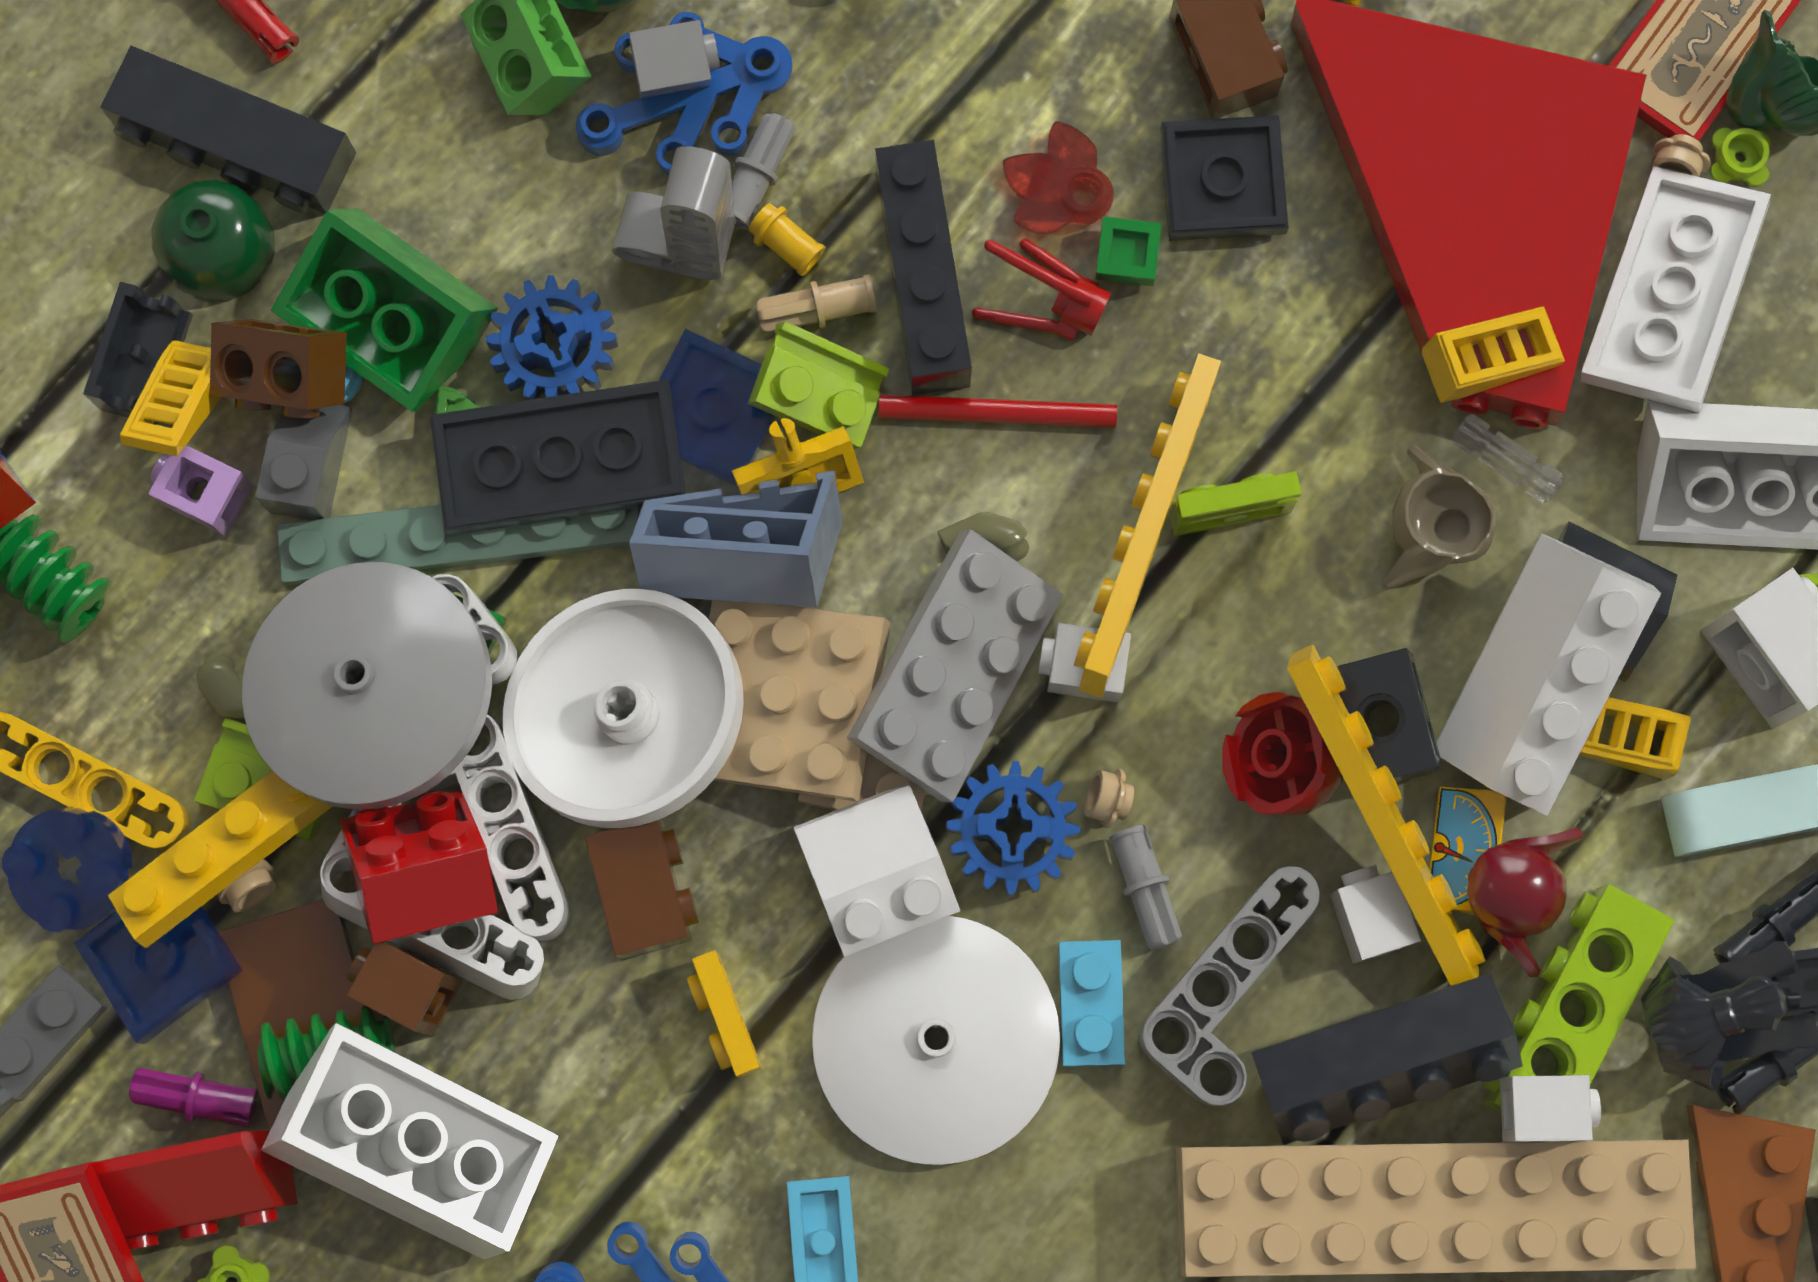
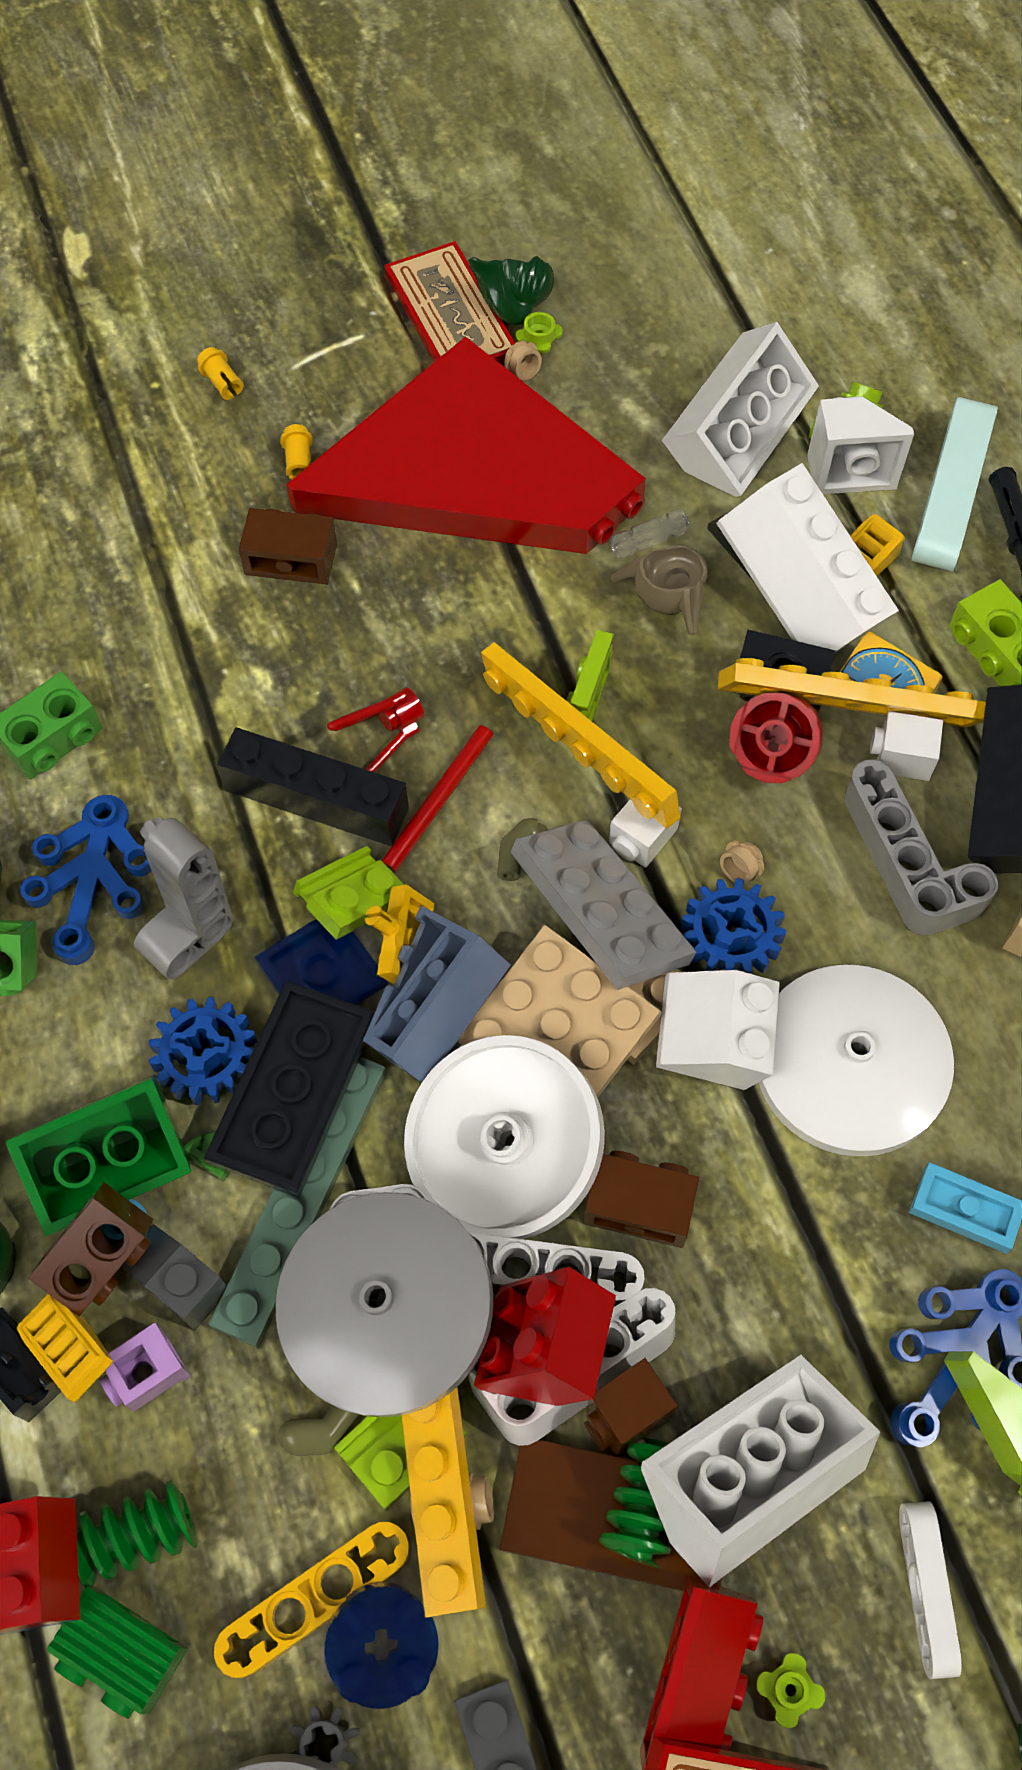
camera: 60 degrees left, 15 degrees down
clear blue plate [74,906,243,1044] -> none
magenta axle [129,1068,258,1128] -> none
light grey brick [629,20,720,99] -> none
yellow plate [687,950,762,1078] -> none
yellow pin [748,203,826,276] -> none
tan axle [756,275,877,333] -> none
clear red plate [1002,121,1114,234] -> none
medium azure plate [1058,940,1125,1067] -> none
green plate [1095,216,1162,287] -> none
light grey axle [1109,825,1182,950] -> none
black plate [1160,115,1289,241] -> none
yellow slope [1422,306,1565,403] -> none
dark red piece [1467,827,1583,977] -> none
white plate [1581,166,1771,413] -> none

